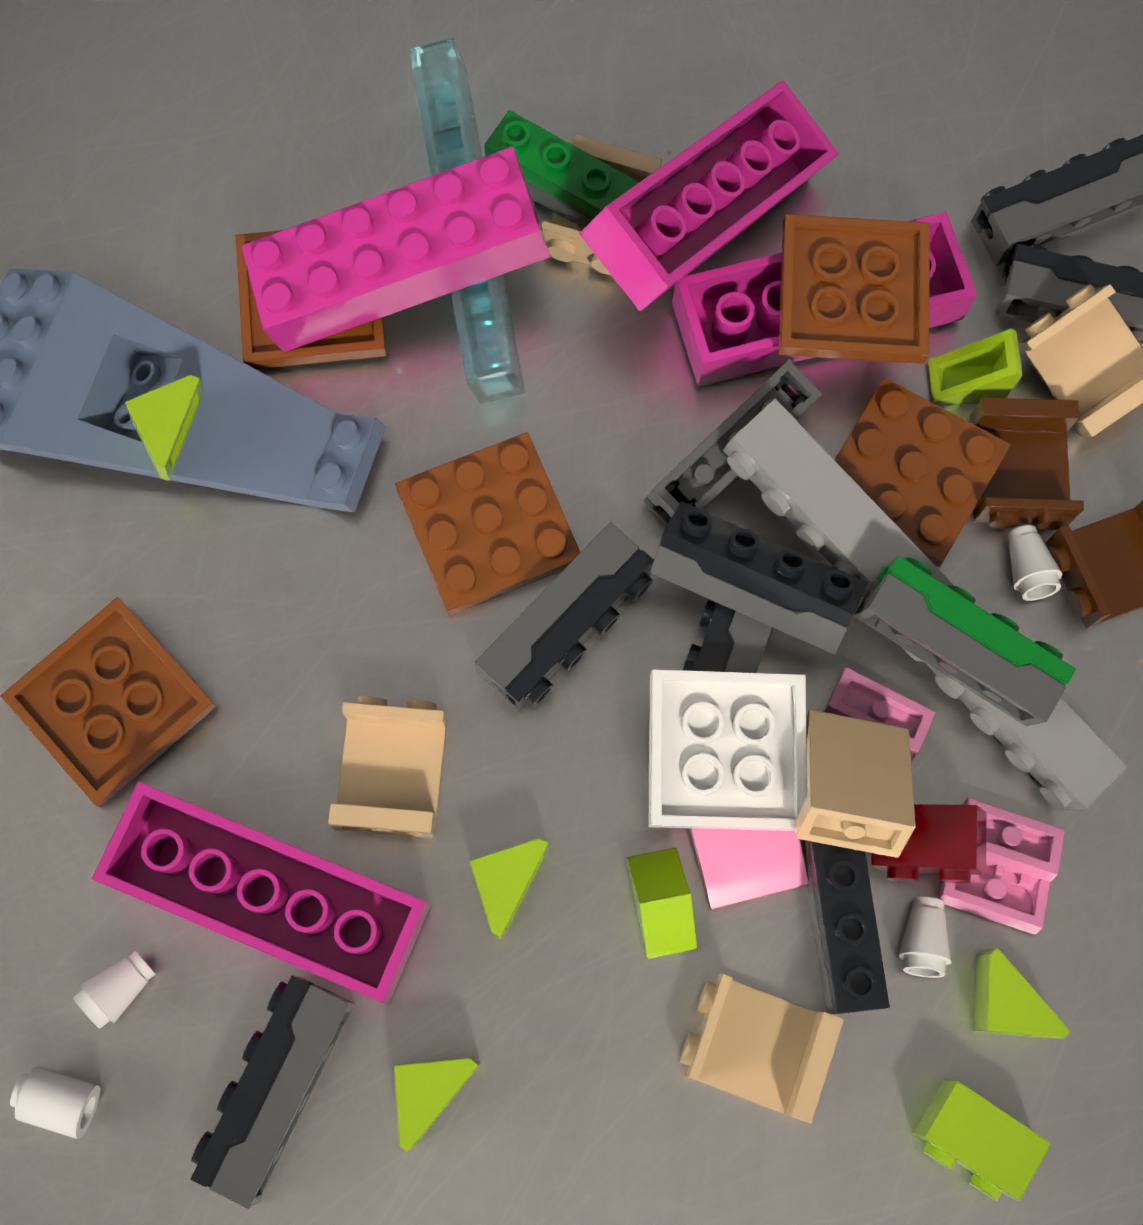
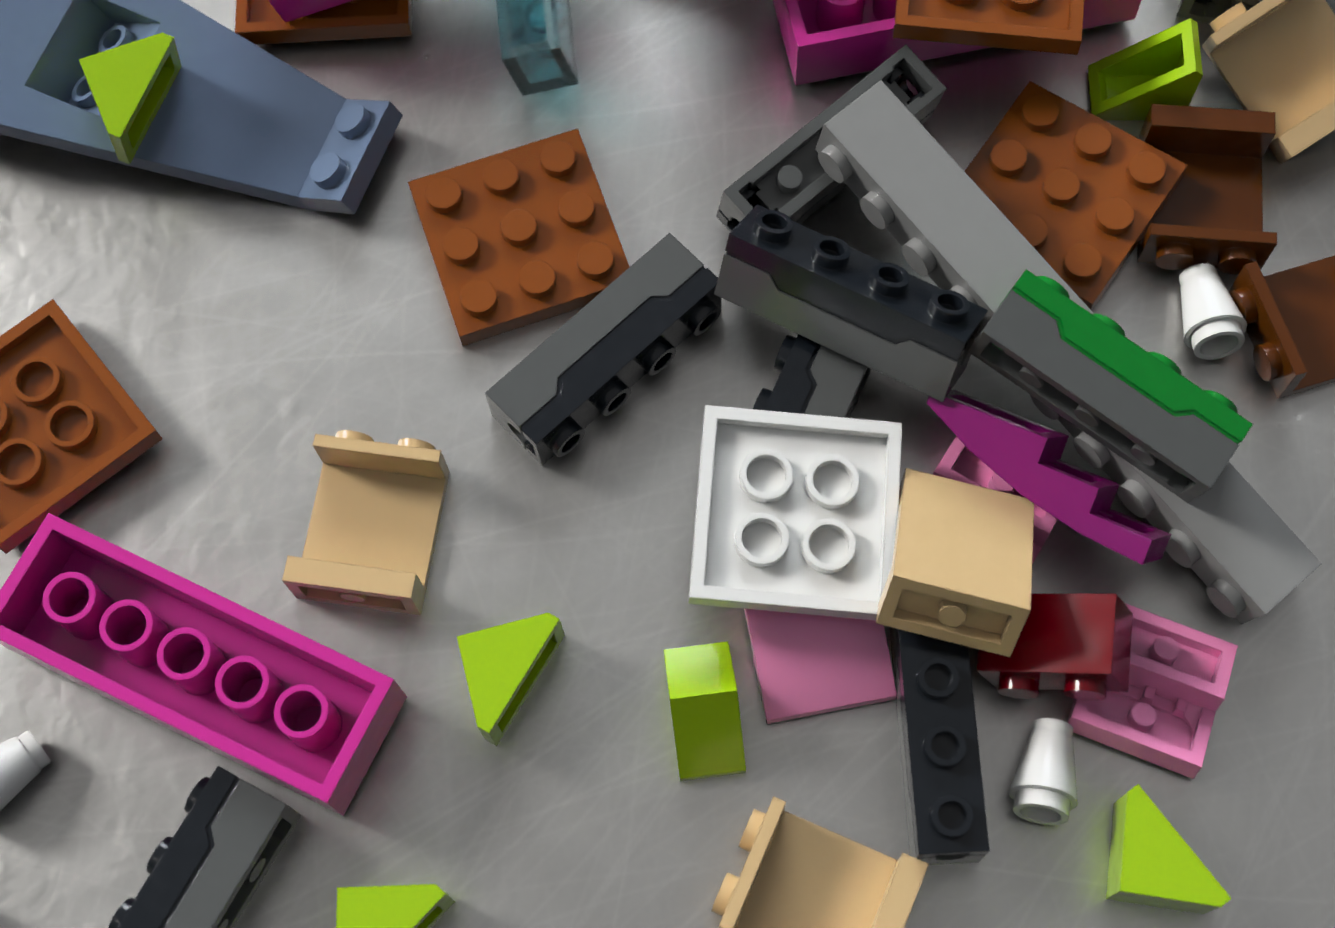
camera: 10 degrees right, 5 degrees down
none -> magenta slope [926,390,1171,565]

